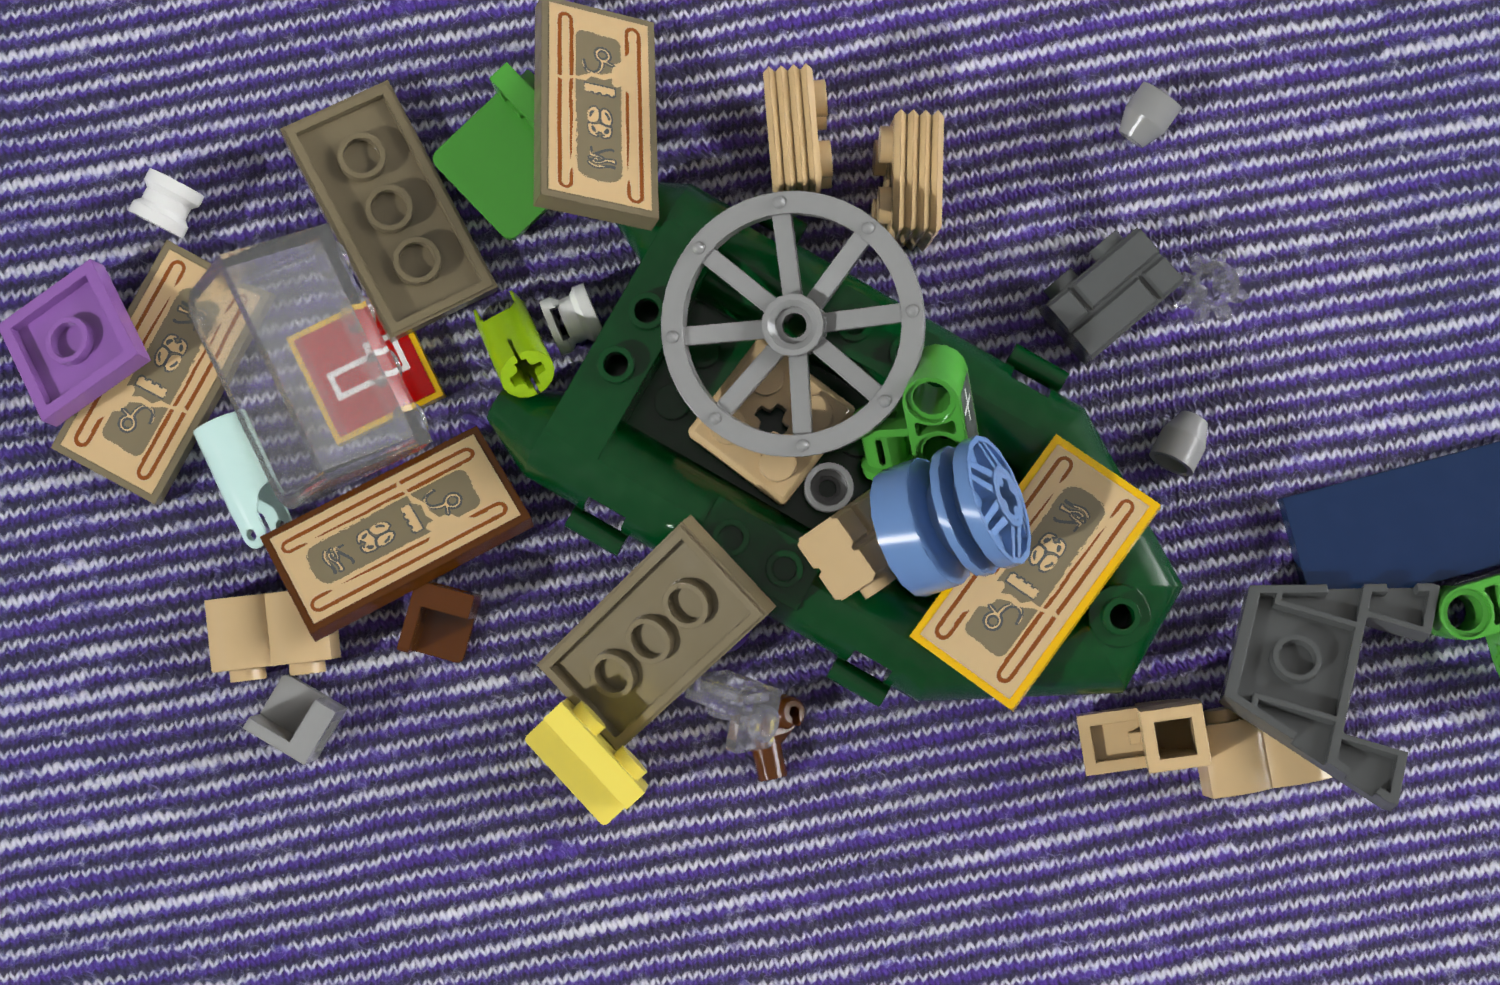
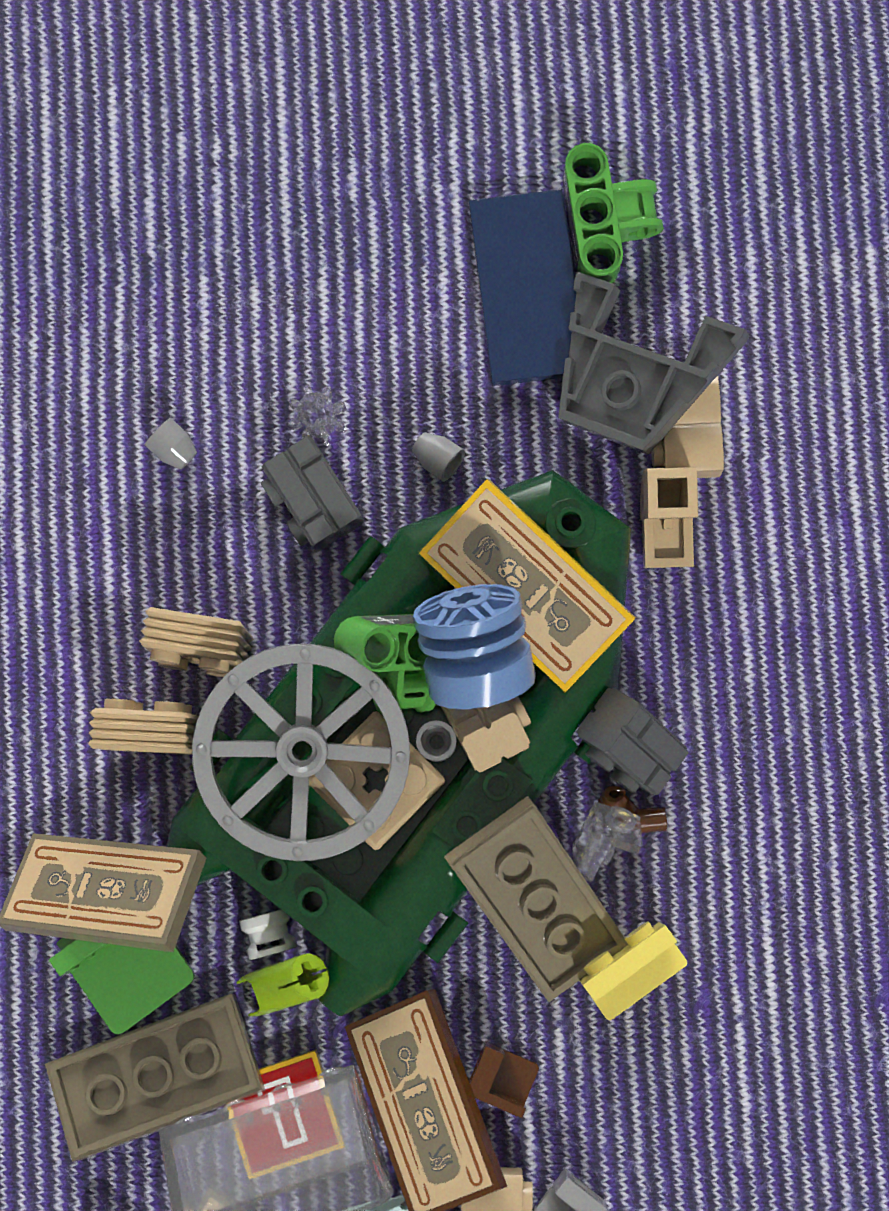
camera: 75 degrees left, 5 degrees down
none -> dark grey brick [577,688,688,795]

